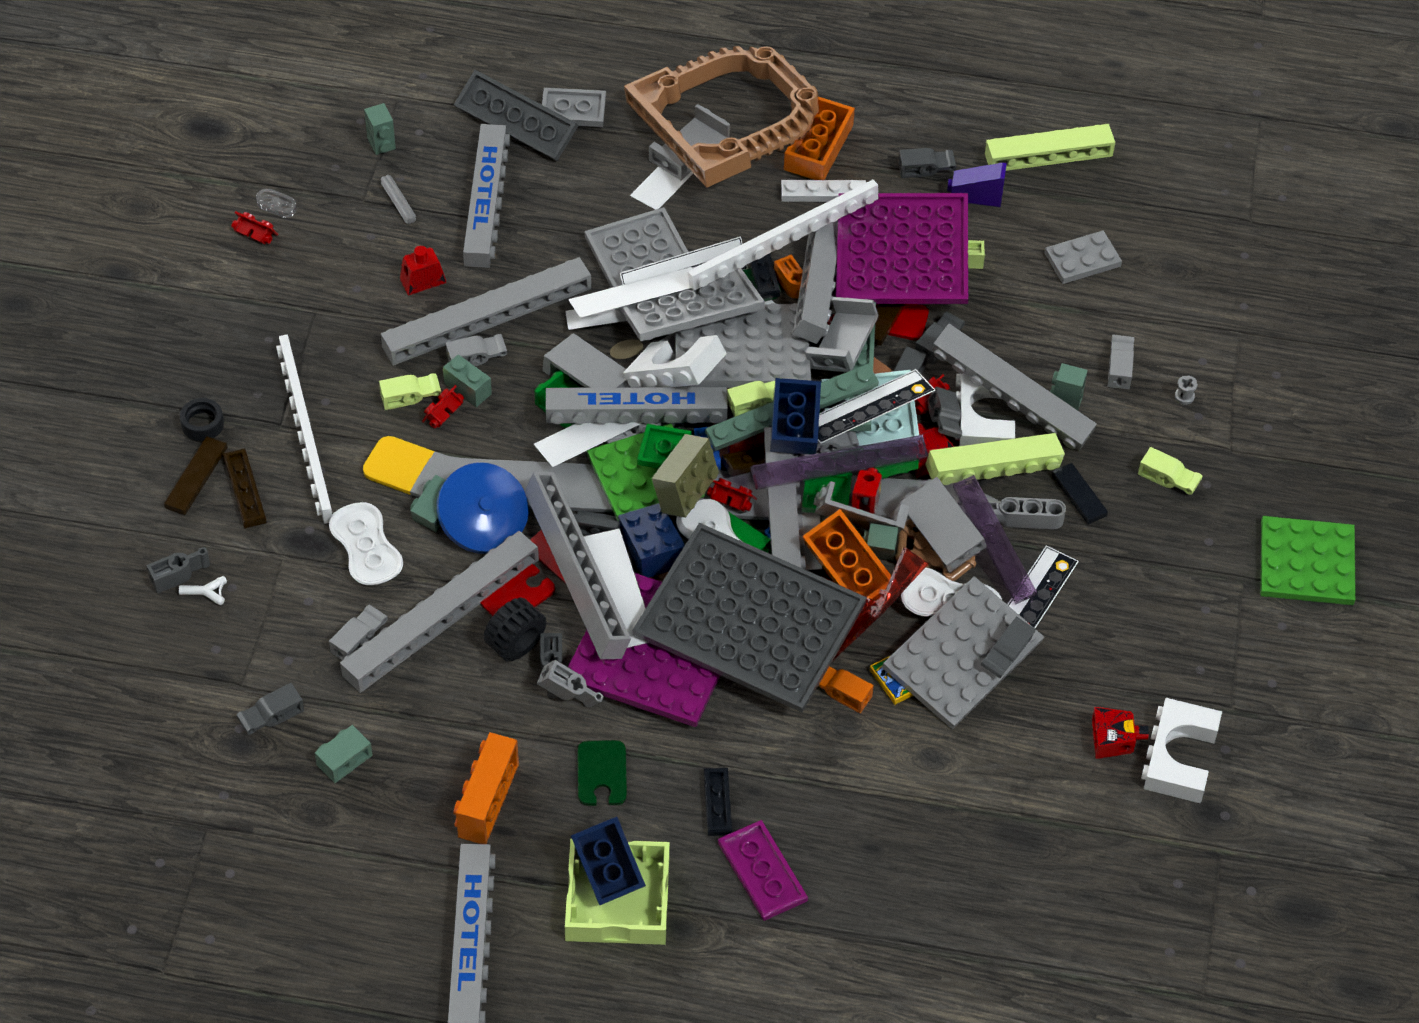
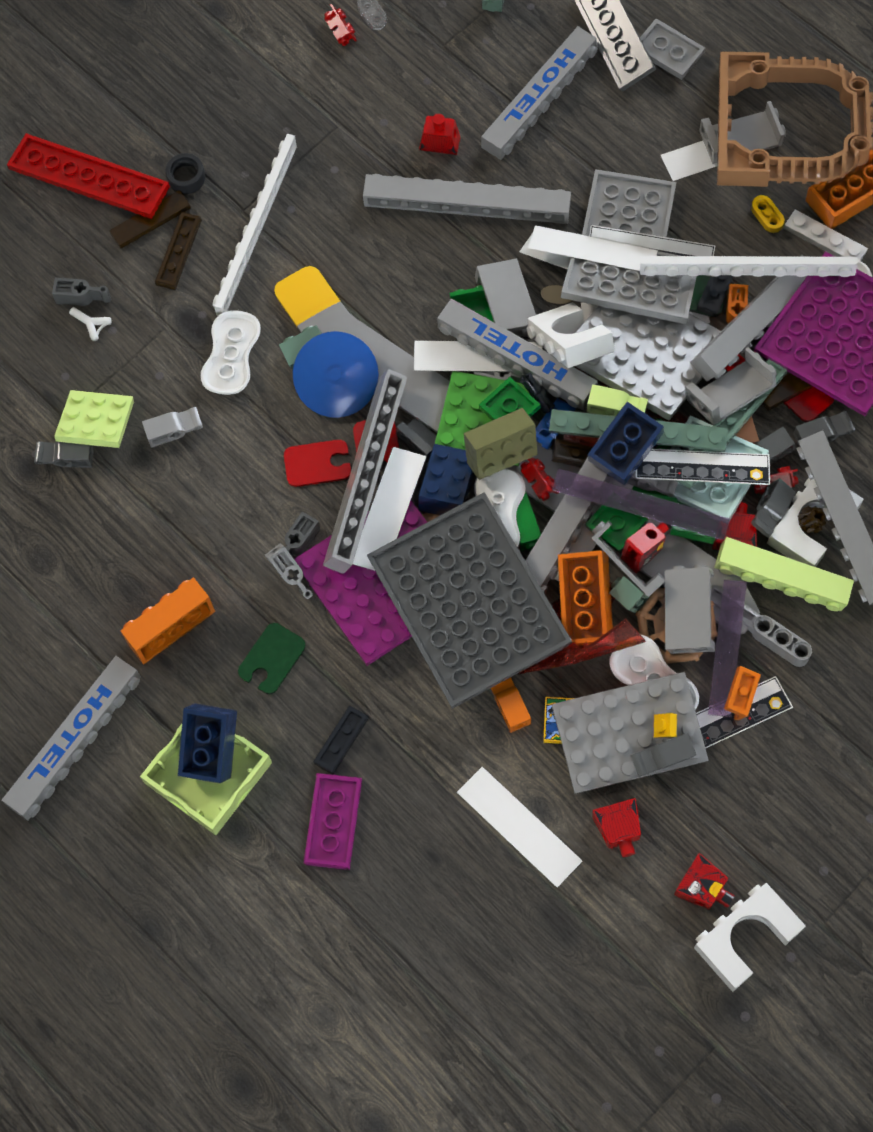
camera: 40 degrees right, 15 degrees up
sand green brick [315,725,373,783] -> none
light grey brick [340,531,539,693] -> none
yellowish green piece [379,373,441,410] -> none
light grey axle [381,175,416,224] -> none
red hinge [422,385,464,428] -> none
sand green brick [443,354,492,407] -> none
light grey piece [445,334,507,366] -> none
black tyre [484,597,547,662] -> none
black tile [1052,463,1108,524] -> none
none -> red plate [7,133,170,219]
none -> yellowish green plate [55,390,134,448]
none -> white sticker [457,767,582,887]
none -> black pin [520,373,555,413]
none -> red torso [592,798,641,858]
none -> yellow plate [654,713,677,739]
none -> orange panel [724,666,761,721]
none -> yellow plate [751,195,785,233]
none -> dark brown gear [798,506,826,534]

